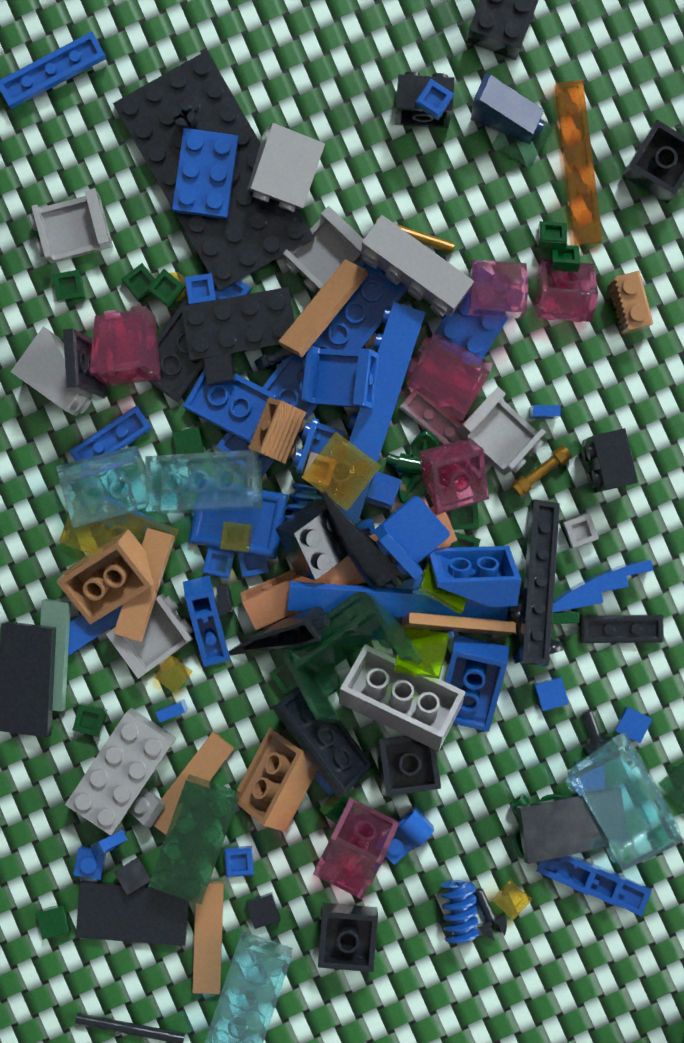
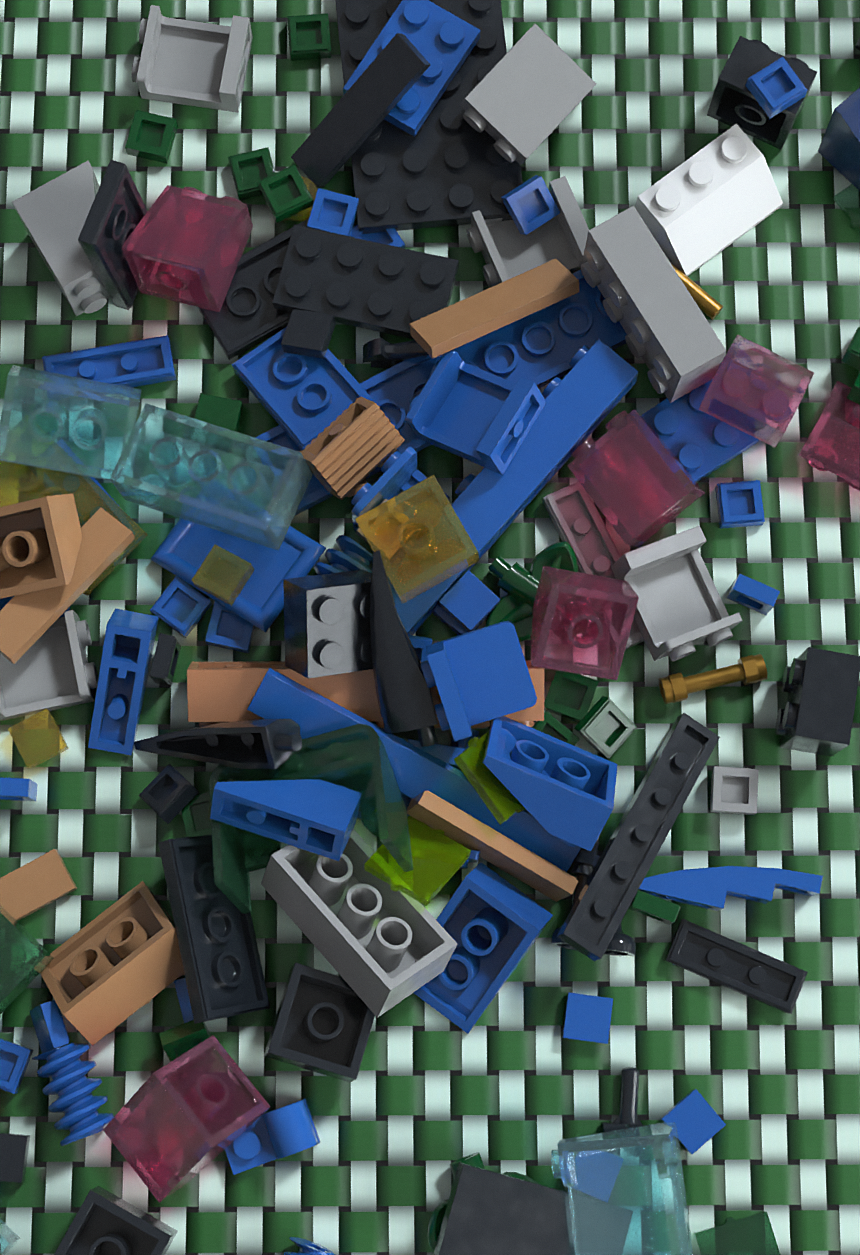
camera: 25 degrees right, 10 degrees down
none -> blue tile [29,1000,70,1053]
none -> blue piece [32,1043,114,1146]
none -> black tile [138,764,199,824]
none -> blue slope [210,779,362,861]
none -> dark green tile [287,13,332,61]
none -> black tile [291,33,431,188]
none -> blue tile [501,175,560,235]
none -> tile [574,696,637,759]
none -> white slope [635,124,783,276]
none -> blue tile [715,480,765,529]

